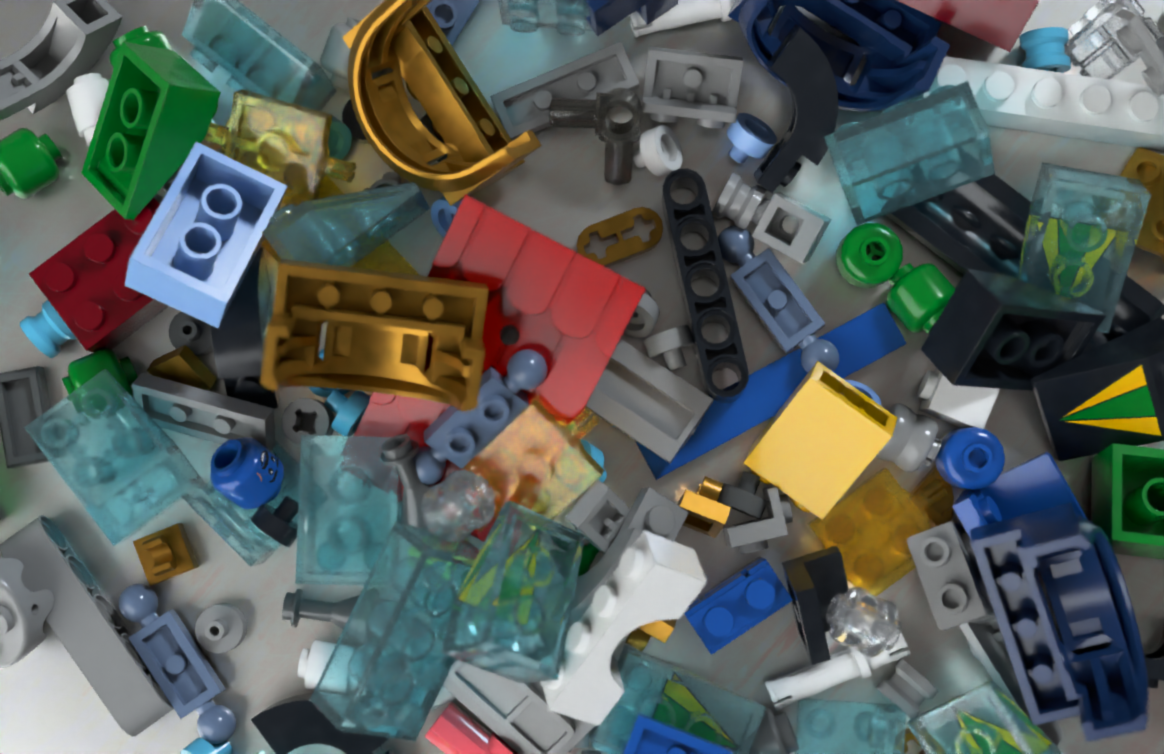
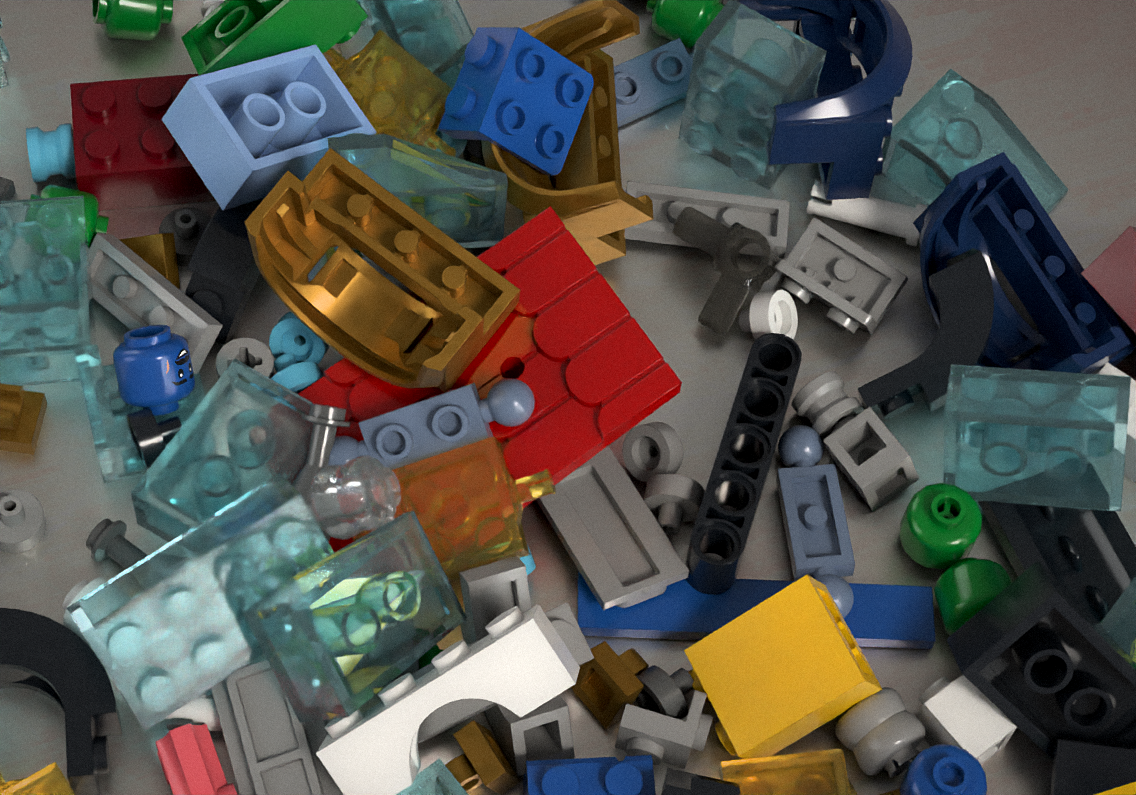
camera: 20 degrees right, 25 degrees down
pearl gold beam [577,207,663,268] -> none
light blue tile [727,113,777,163] -> none
none -> blue bracket [438,27,594,175]

